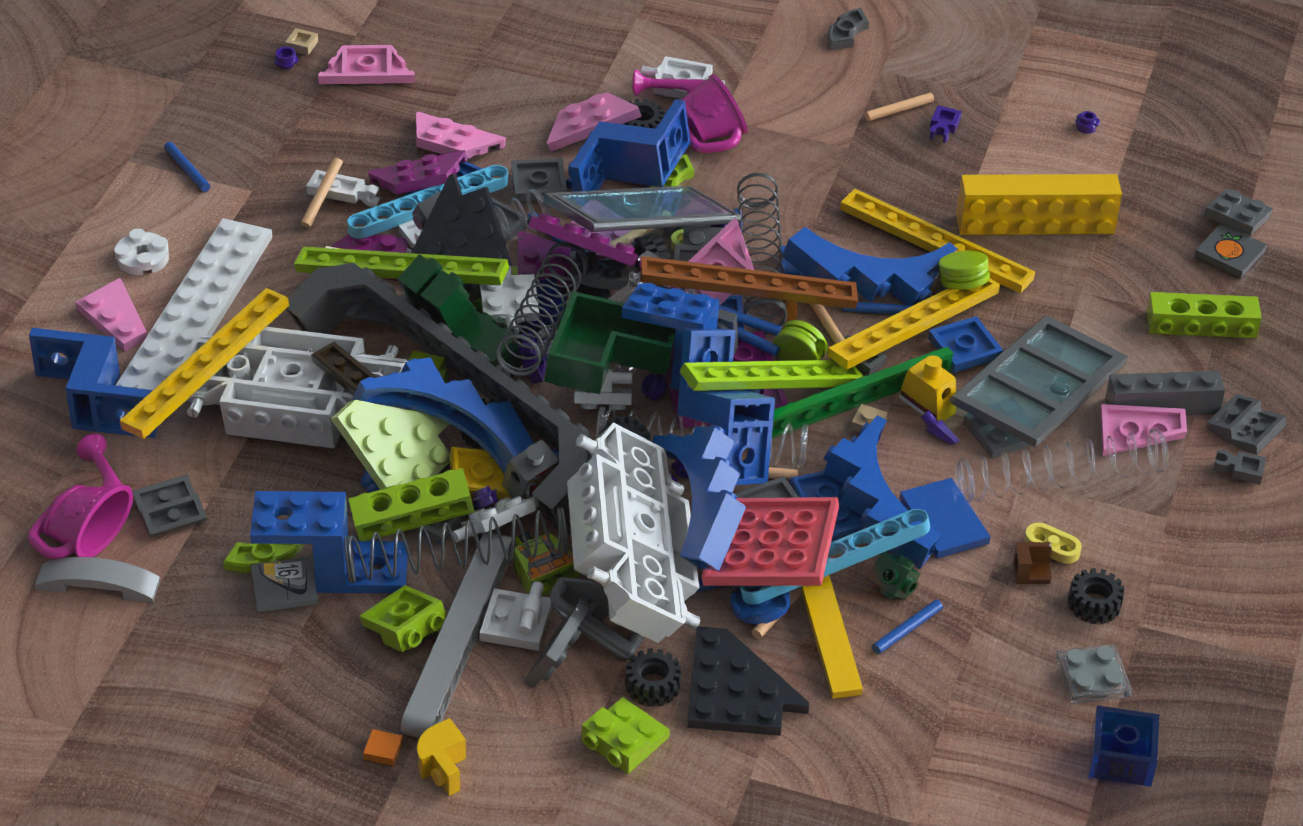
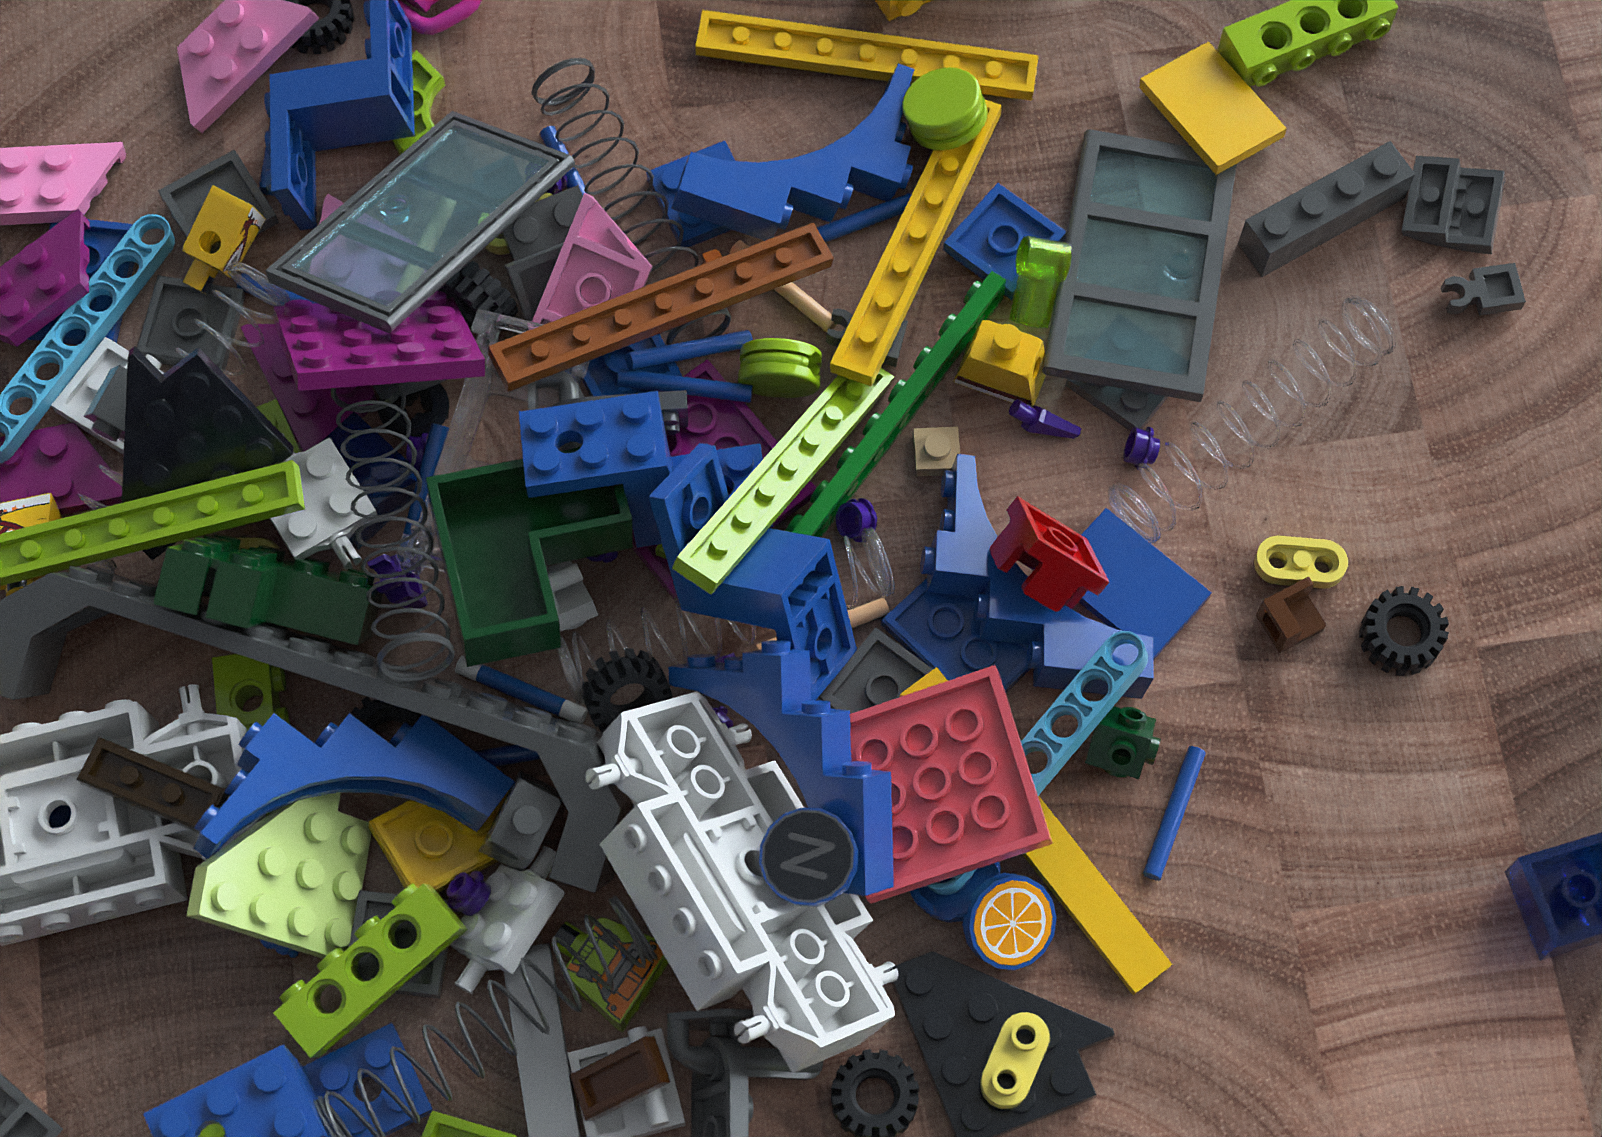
camera: 25 degrees left, 25 degrees up
piece [1056,644,1132,704] -> none
bright pink wing [1100,404,1187,456] -> none
none -> yellow torso [182,185,266,295]
none -> reddish brown tile [570,1036,671,1121]
none -> black tile [759,807,858,907]
none -> dark purple plate [836,498,877,542]
none -> tile [962,873,1057,970]
none -> light yellow plate [980,1012,1050,1109]
none -> red panel [990,496,1109,612]
none -> clear neon green piece [1009,236,1072,328]
none -> dark purple plate [1123,427,1160,470]
none -> yellow tile [1139,41,1287,175]

